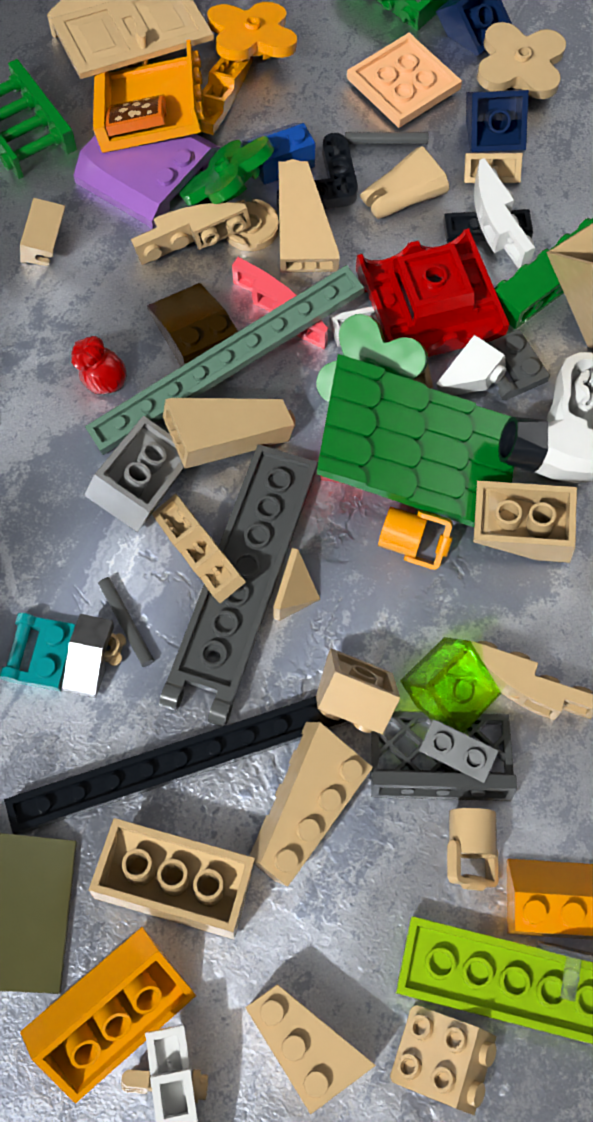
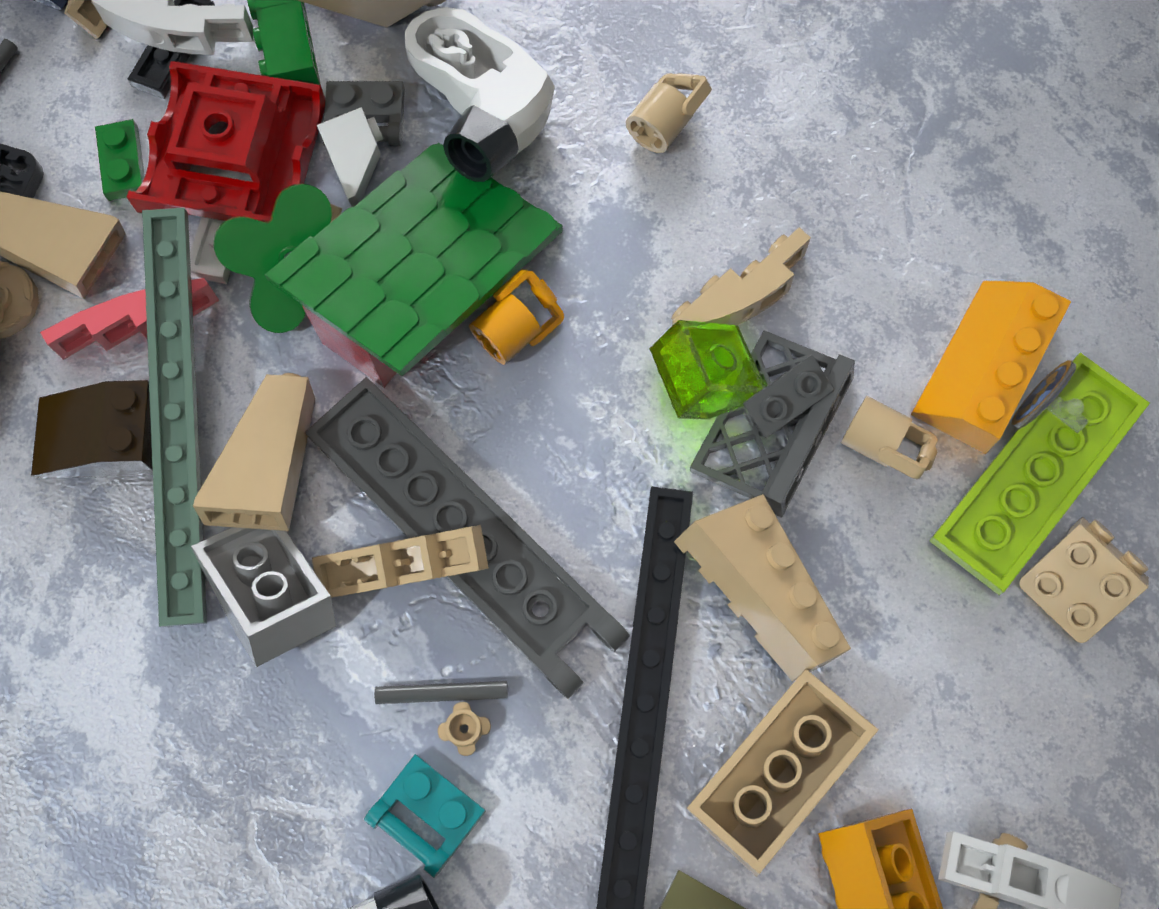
camera: 60 degrees left, 5 degrees up
slope [62,614,114,698] -> none
red hair [71,336,127,394] -> none
tan wedge [245,984,376,1114] -> none
tan slope [273,548,321,621] -> none
tan slope [316,648,400,735] -> none
tan piece [360,146,449,219] -> none
tan slope [473,481,577,563] -> none
none -> green plate [95,119,145,201]

